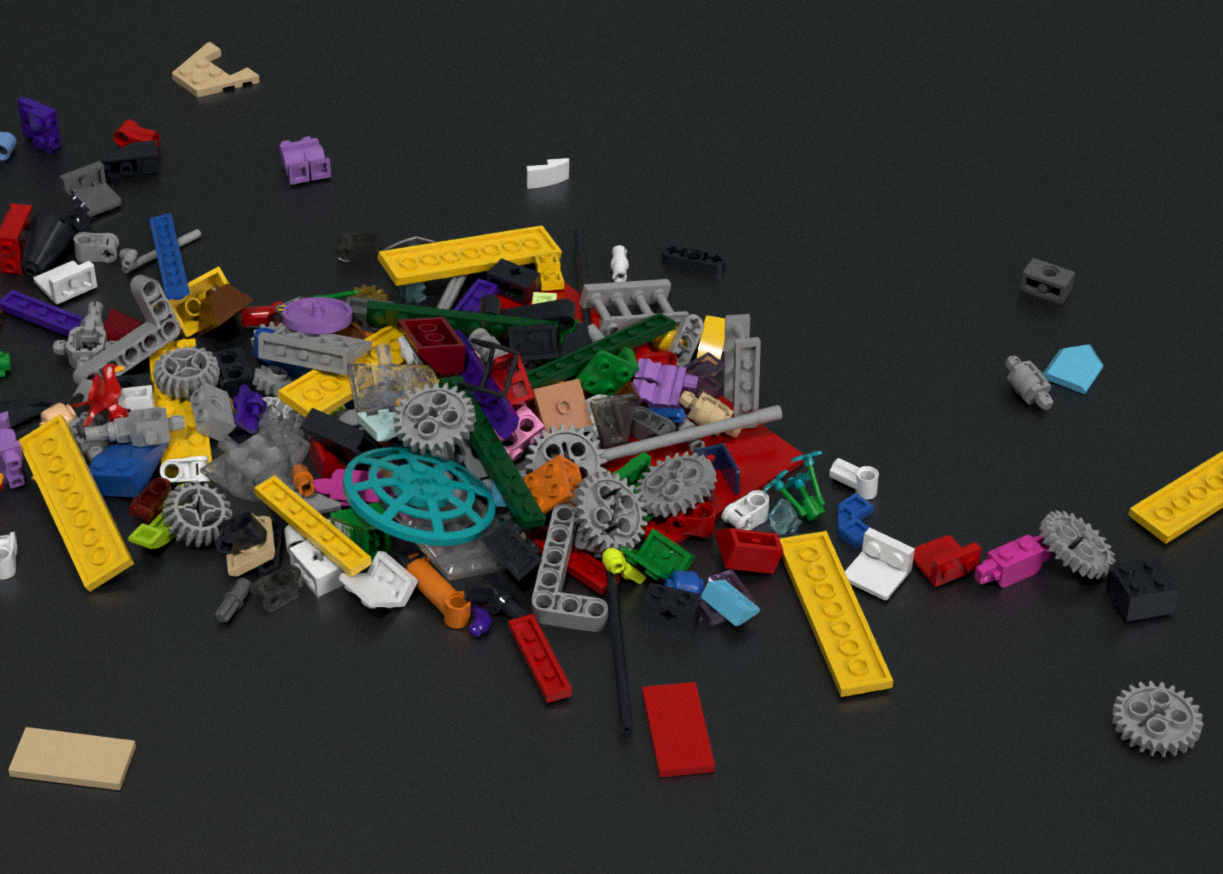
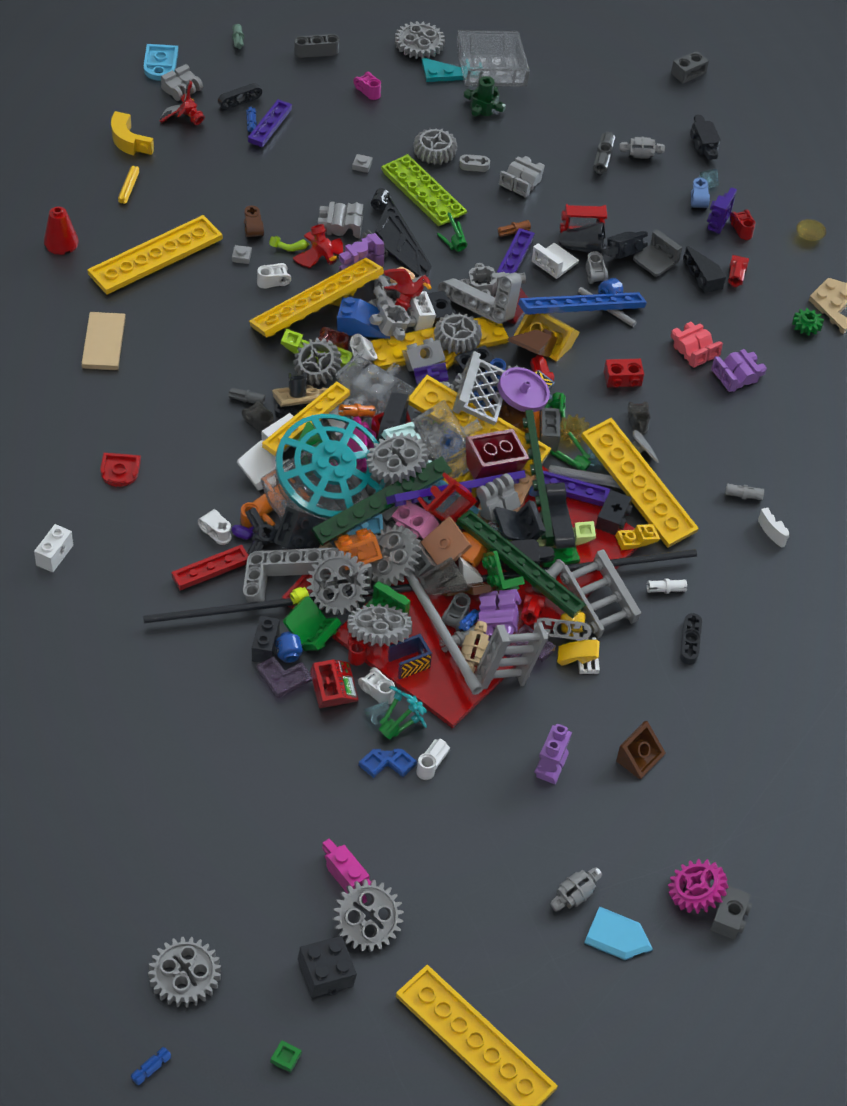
camera: 80 degrees right, 10 degrees up
light grey arm [119,248,138,269] -> none
black piece [458,338,519,398] -> none
red tile [642,682,715,778] -> none
medium azure slope [701,580,760,626] -> none
yellow plate [779,531,893,697] -> none
white bracket [845,527,915,600] -> none
red bracket [913,535,982,587] -> none
none -> white brick [34,524,73,572]
none -> red tile [100,452,141,487]
none -> white piece [198,509,232,545]
none -> medium lavender hips [534,724,572,785]
none -> green plant [550,432,592,471]
none -> blue head [598,278,623,294]
none -> red brick [604,358,644,387]
none -> reddish brown slope [616,721,666,779]
none -> dark pink gear [668,859,729,914]
none -> coral hips [671,322,723,368]
none -> light grey pin [725,483,764,500]
none -> red piece [730,209,756,240]
none -> green gear [792,308,824,336]
none -> clear yellow piece [797,219,826,241]

